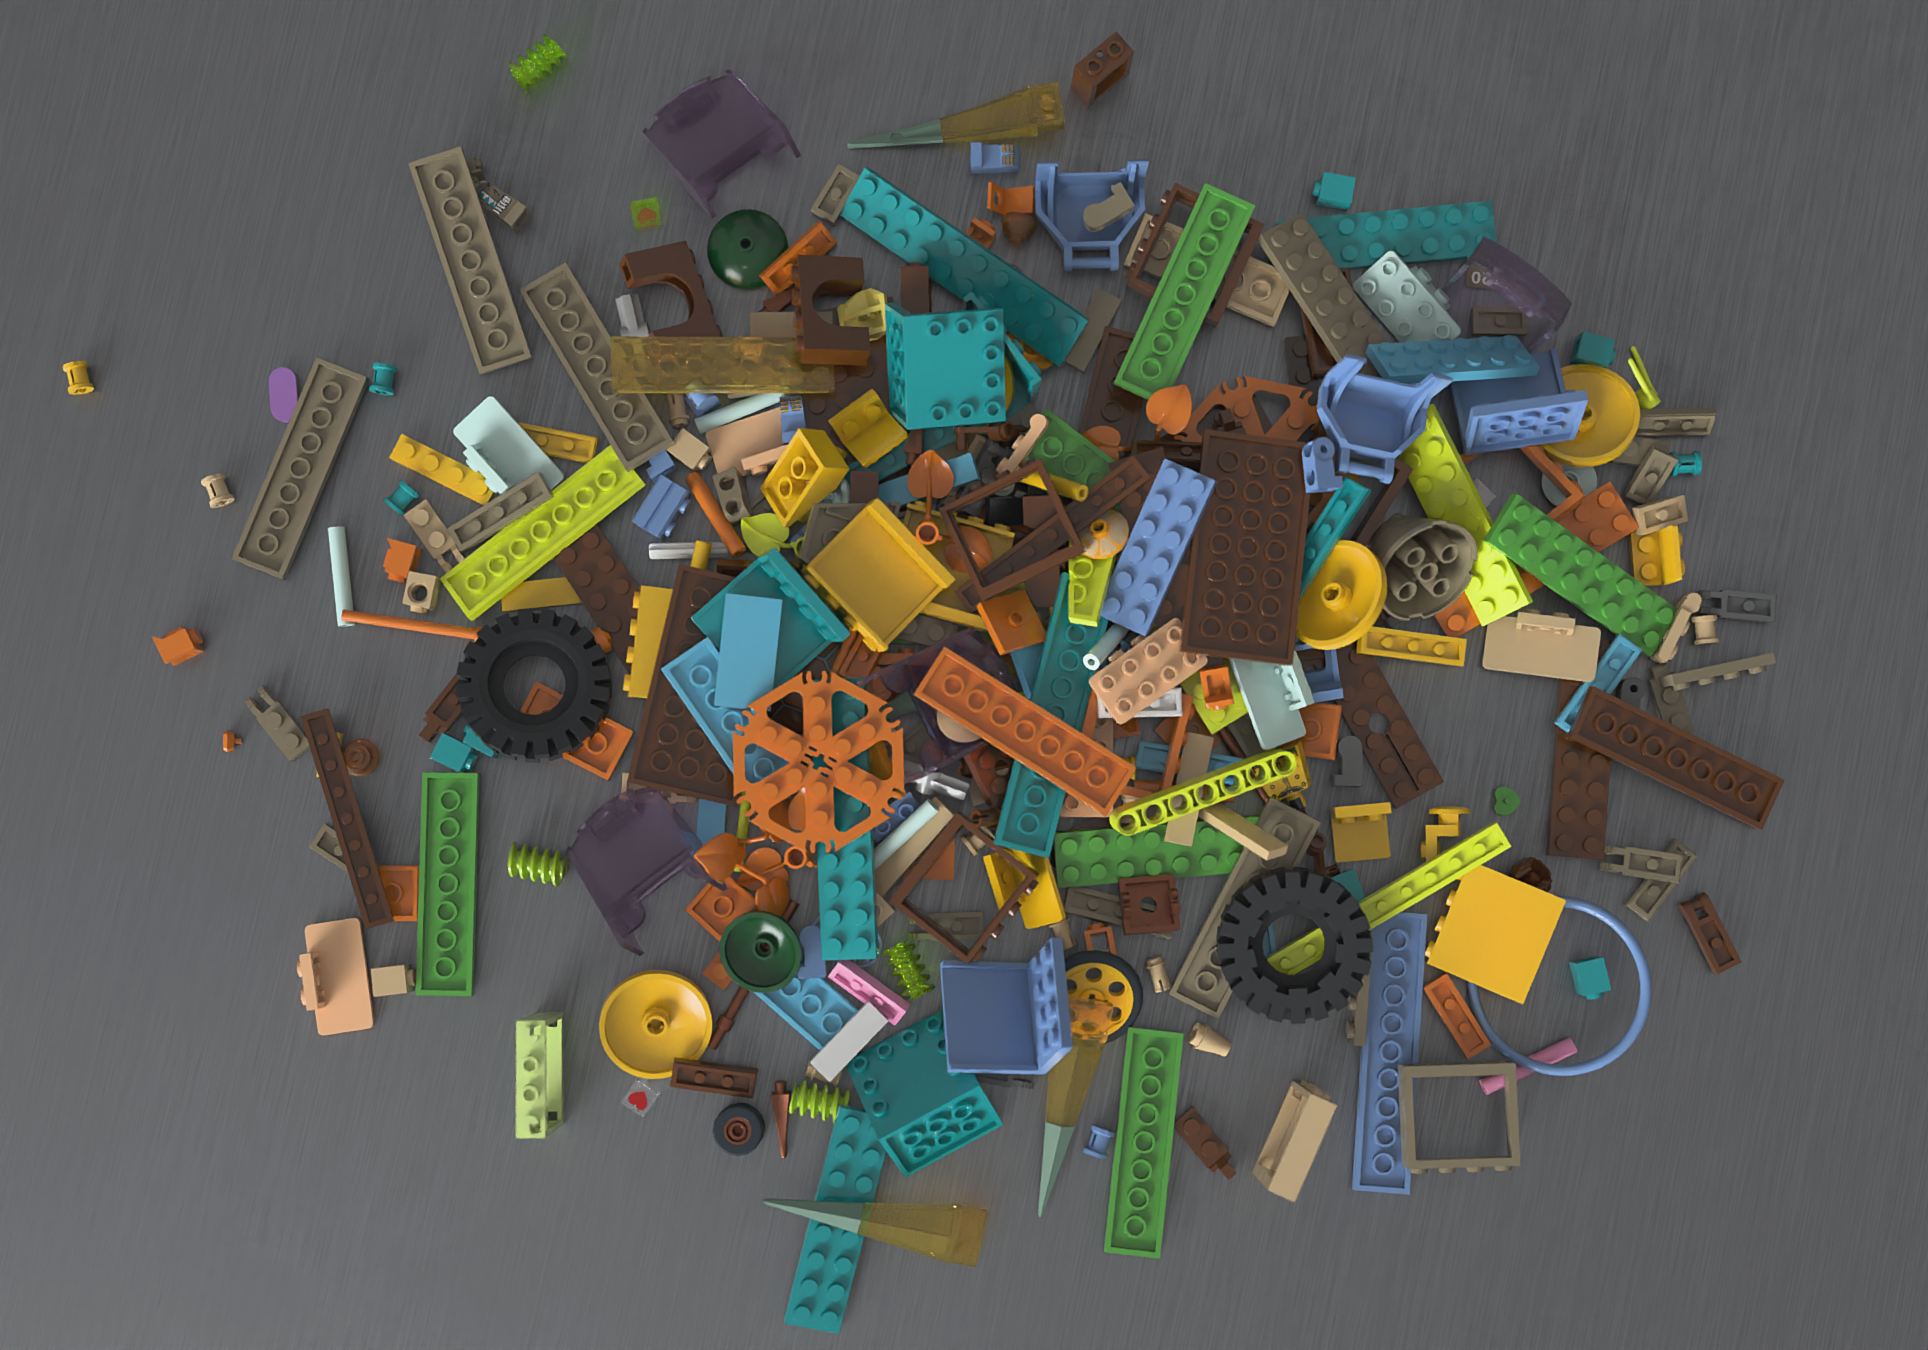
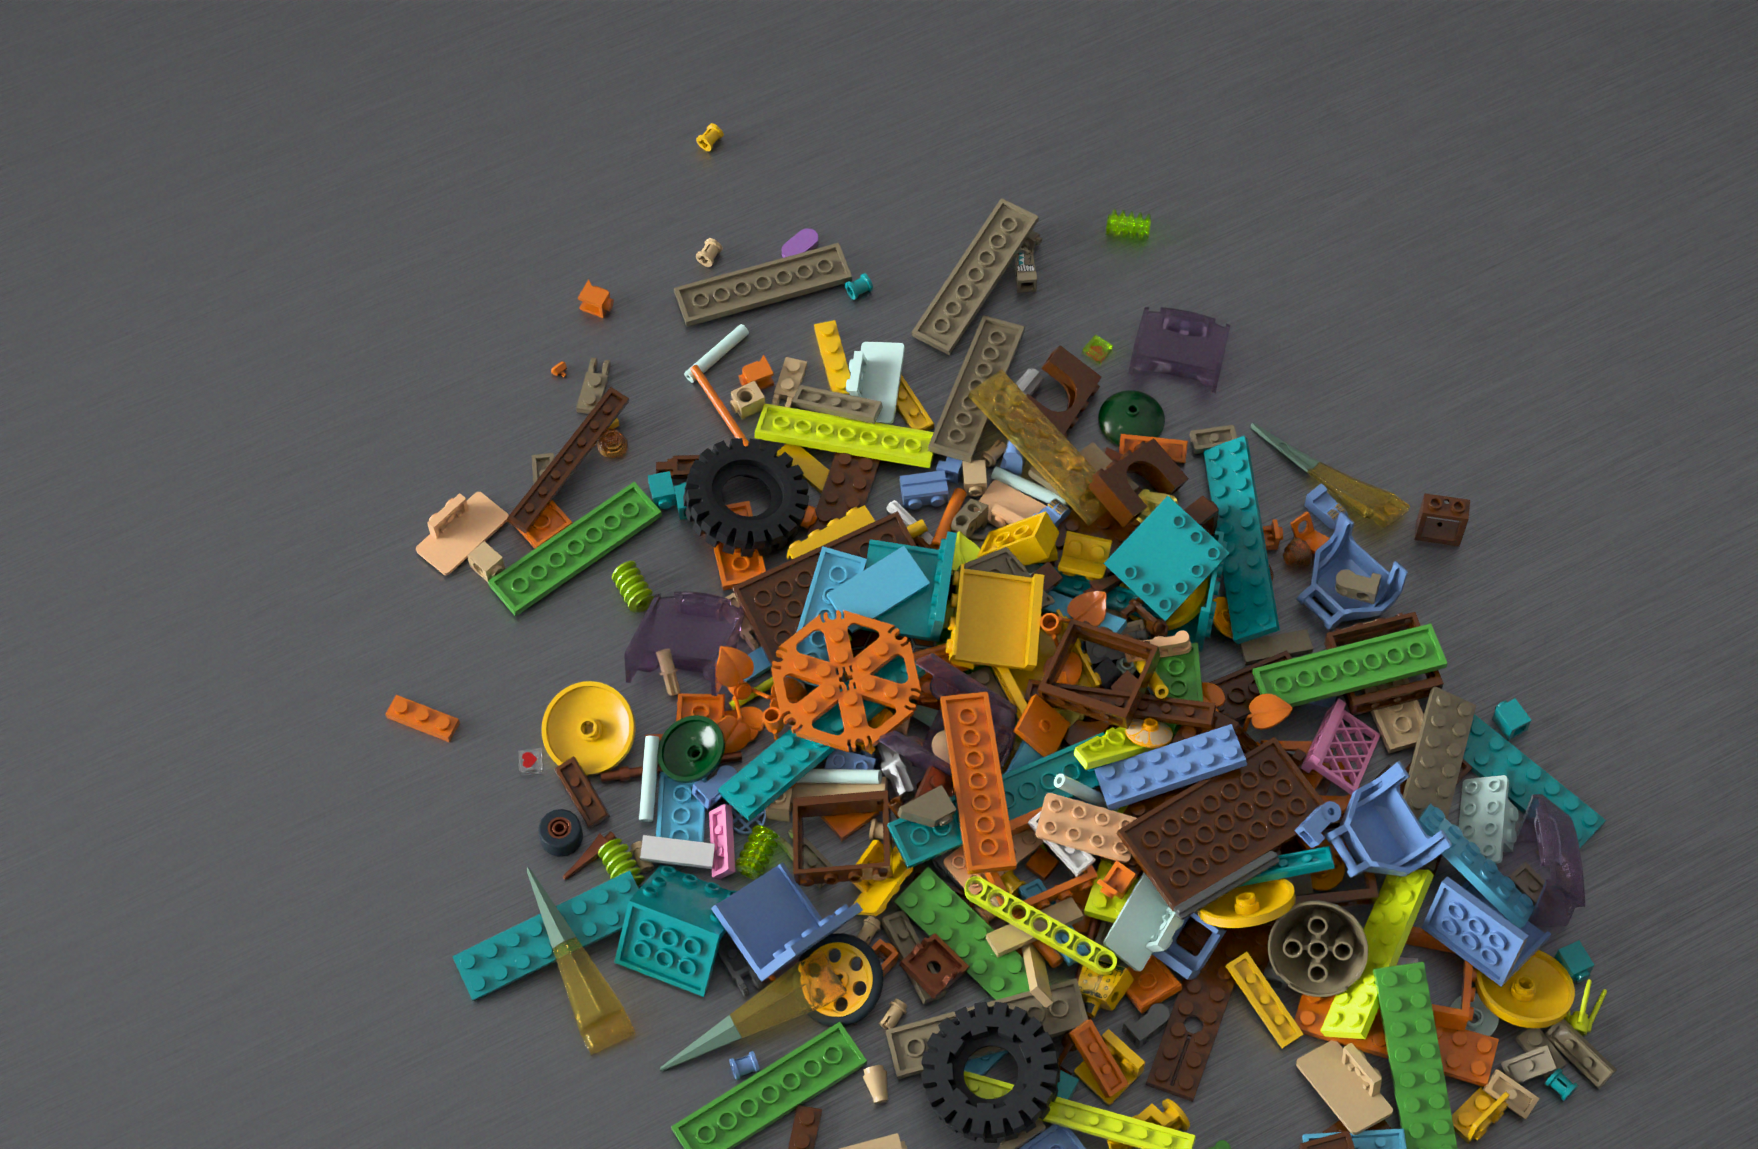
camera: 55 degrees right, 25 degrees down
teal bush [383,479,420,516] -> none
yellowish green window [516,1012,564,1138] -> none
none -> orange plate [386,695,460,742]
none -> light aqua piece [639,736,660,822]
none -> tan axle [656,648,680,696]
none -> dark tan slope [897,785,956,827]
none -> orange plate [1068,1019,1128,1098]
none -> dark grey axle [1174,851,1279,920]
none -> bright pink fence [1301,698,1380,795]

